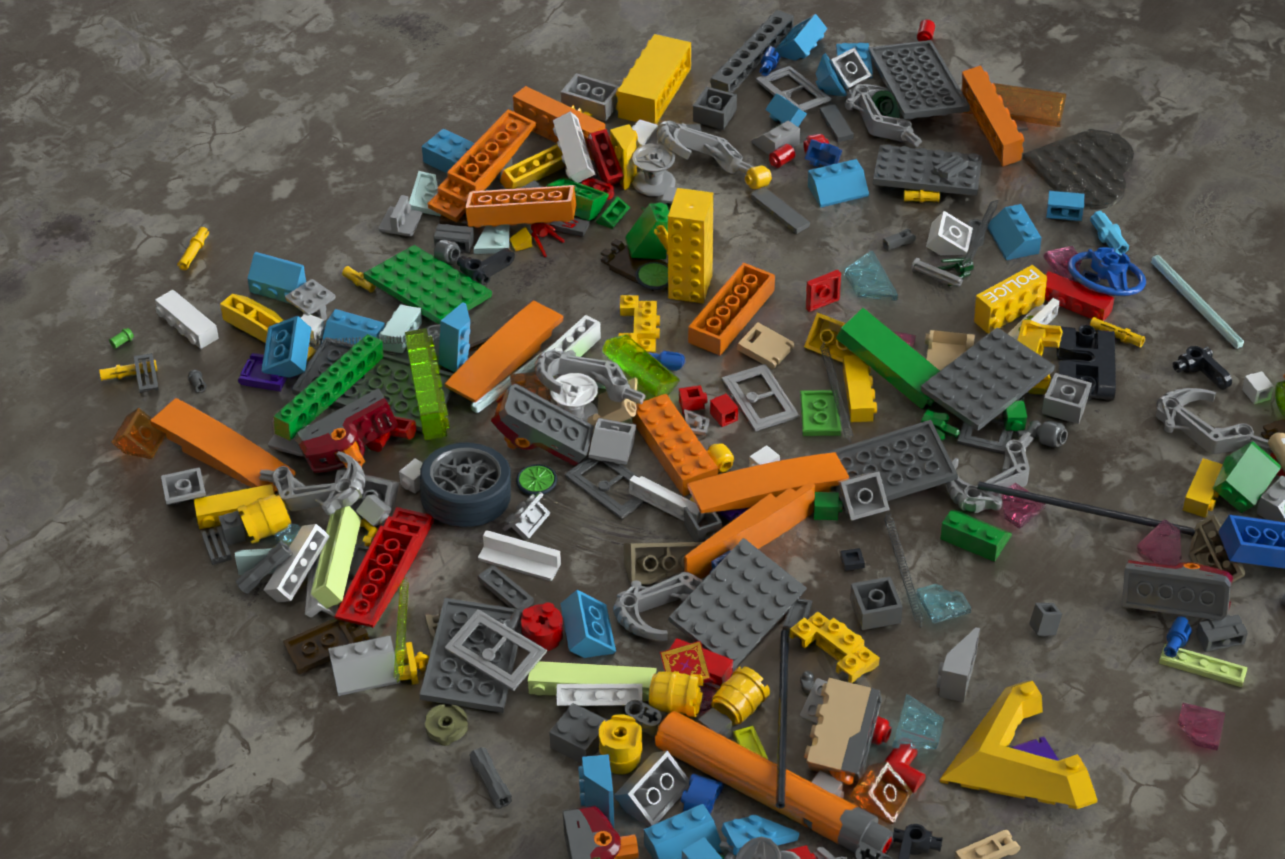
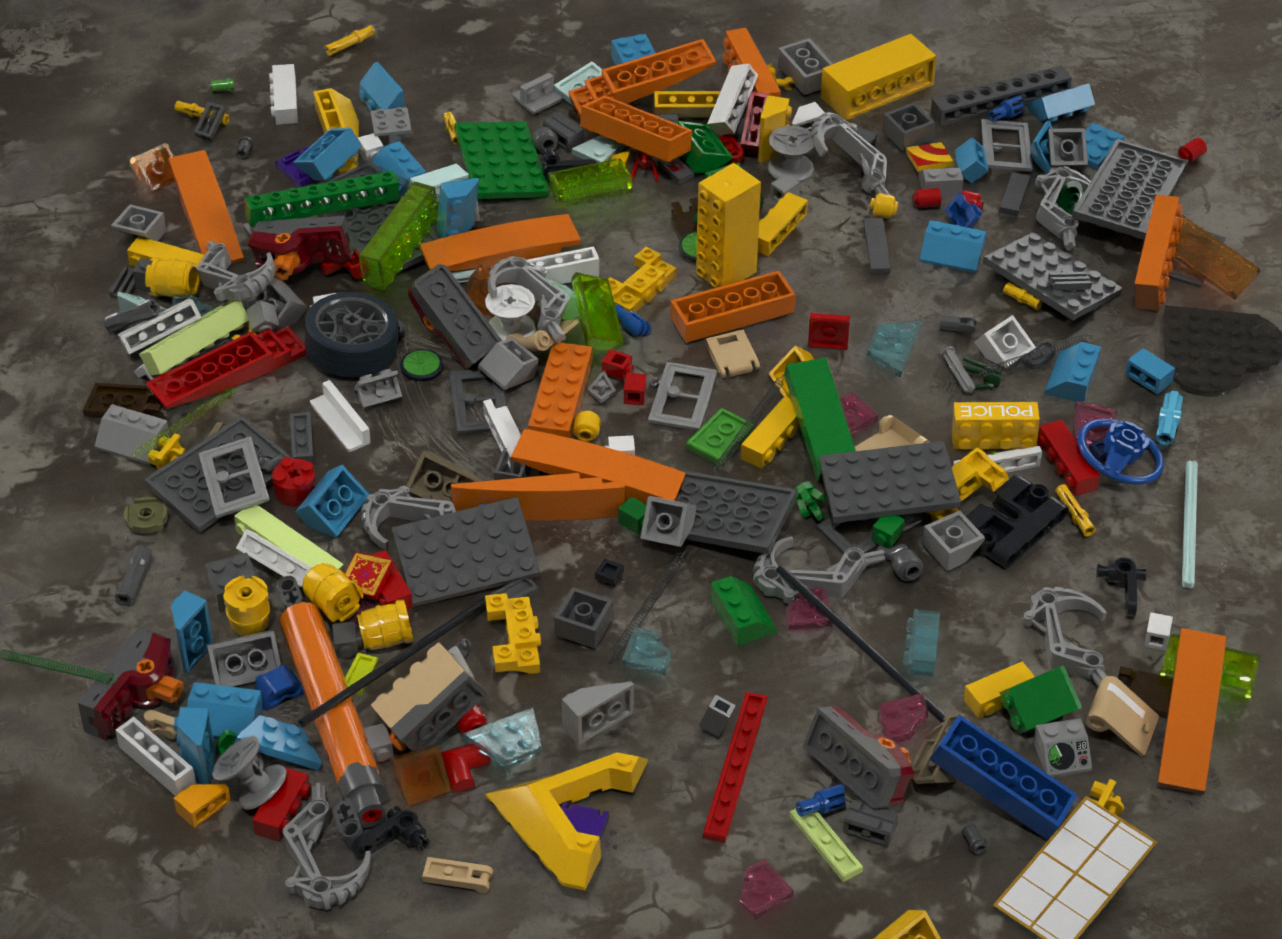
camera: 35 degrees right, 0 degrees up
none -> clear neon green brick [549,158,632,204]
none -> red tile [703,692,768,843]
none -> clear light blue brick [903,609,941,677]
none -> yellow tile [906,142,953,172]

